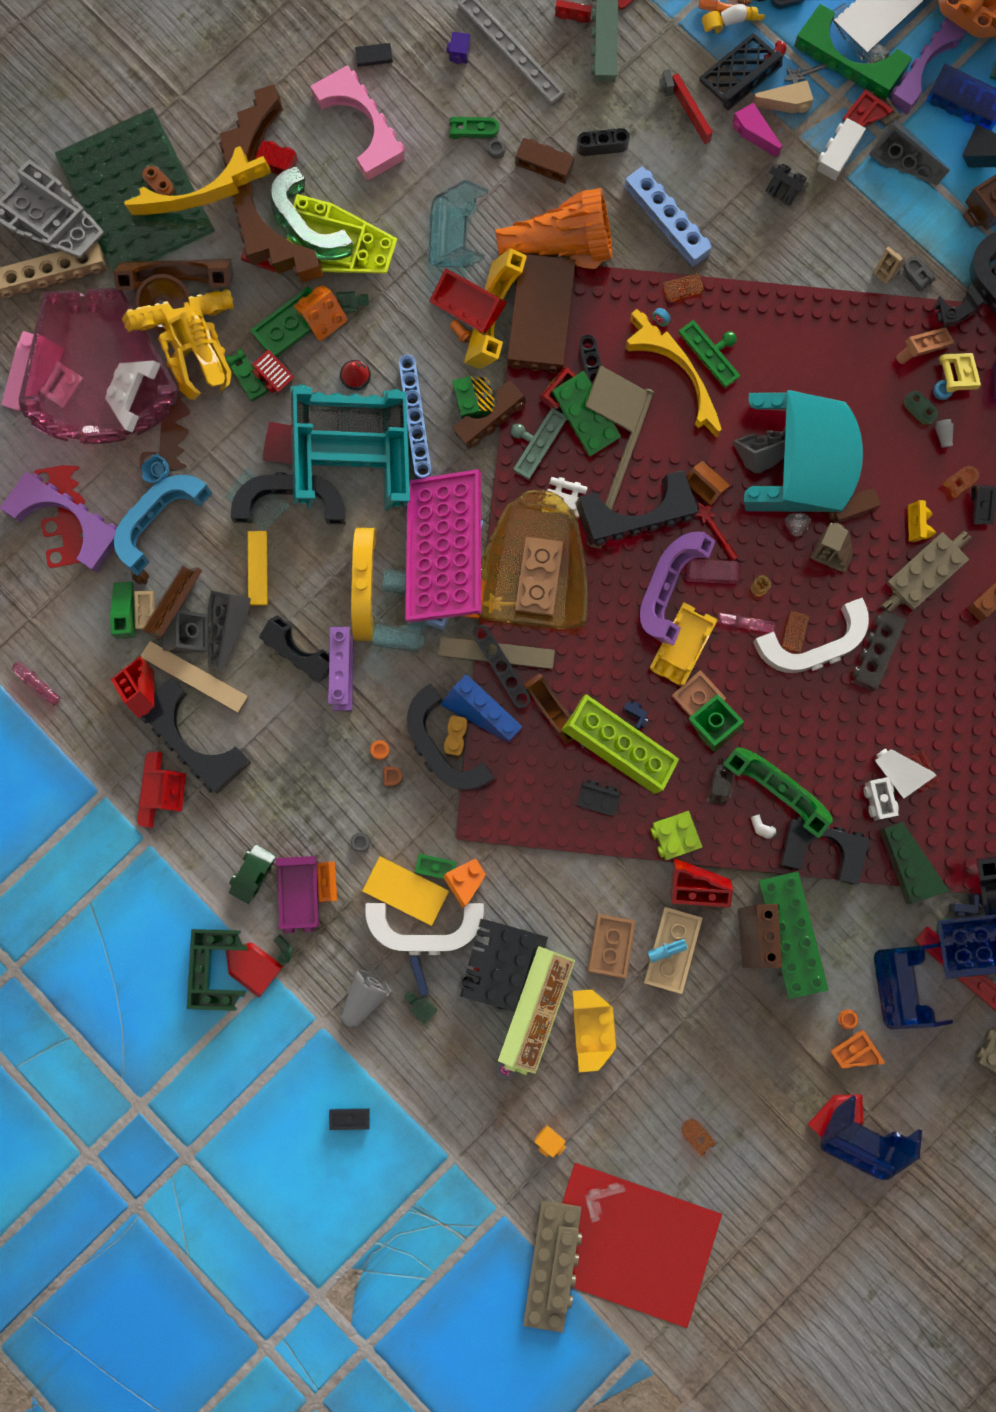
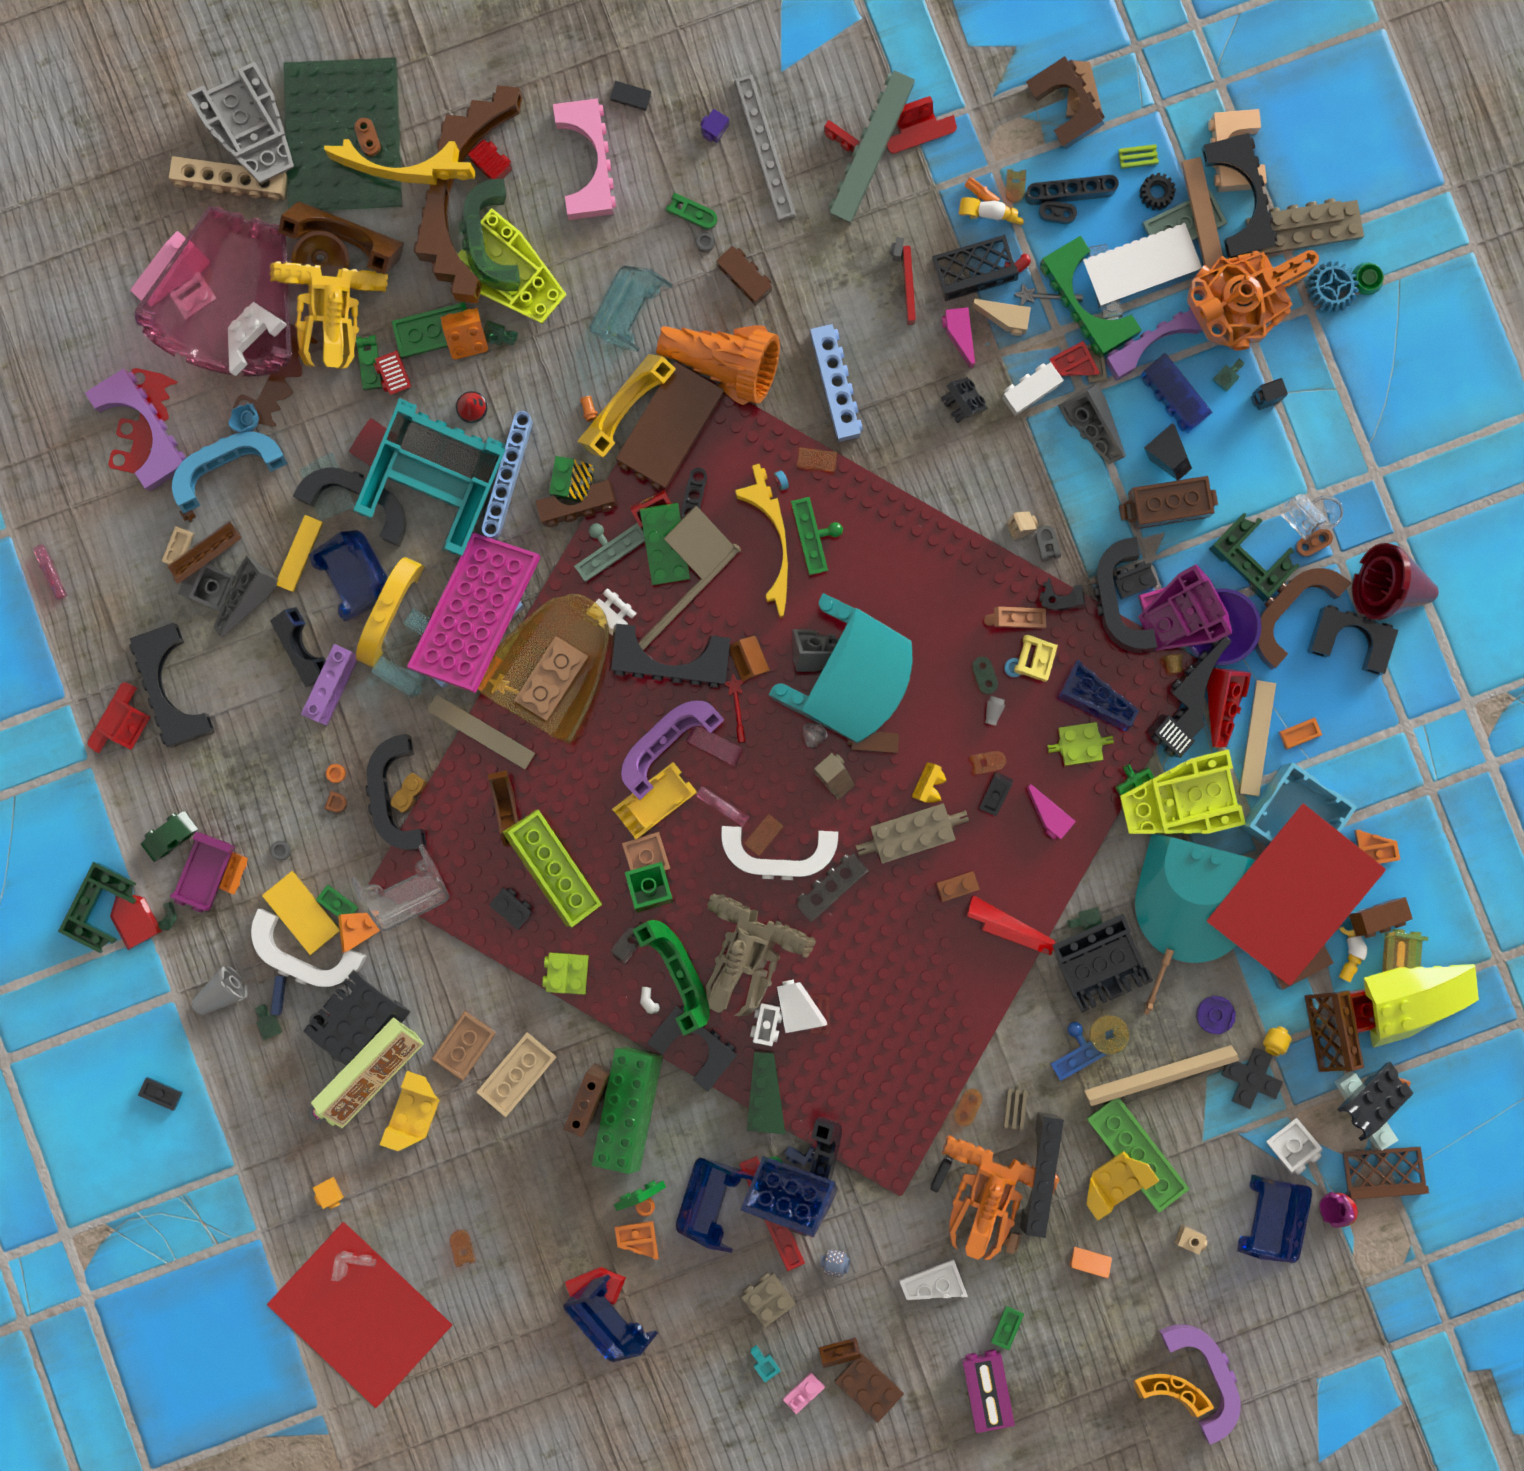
camera: 20 degrees right, 5 degrees up
green slope [110,582,135,639] -> none
red wedge [110,656,154,719] -> none
tan tile [141,641,249,713] -> none
red slope [429,268,507,333] -> none
blue wedge [440,674,522,743] -> none
black beam [473,625,530,708] -> none
dark tan plate [523,1200,582,1333] -> none
black beam [577,128,630,156] -> none
dark blue bracket [622,701,648,730] -> none
medium azure axle [647,939,687,963] -> none
red wedge [670,858,733,908] -> none
clear yellow bush [751,575,771,596] -> none
none -> clear blue windscreen [308,530,388,621]
none -> clear windscreen [352,844,449,931]
none -> green plate [613,1180,666,1211]
none -> dark tan piece [706,894,816,1016]

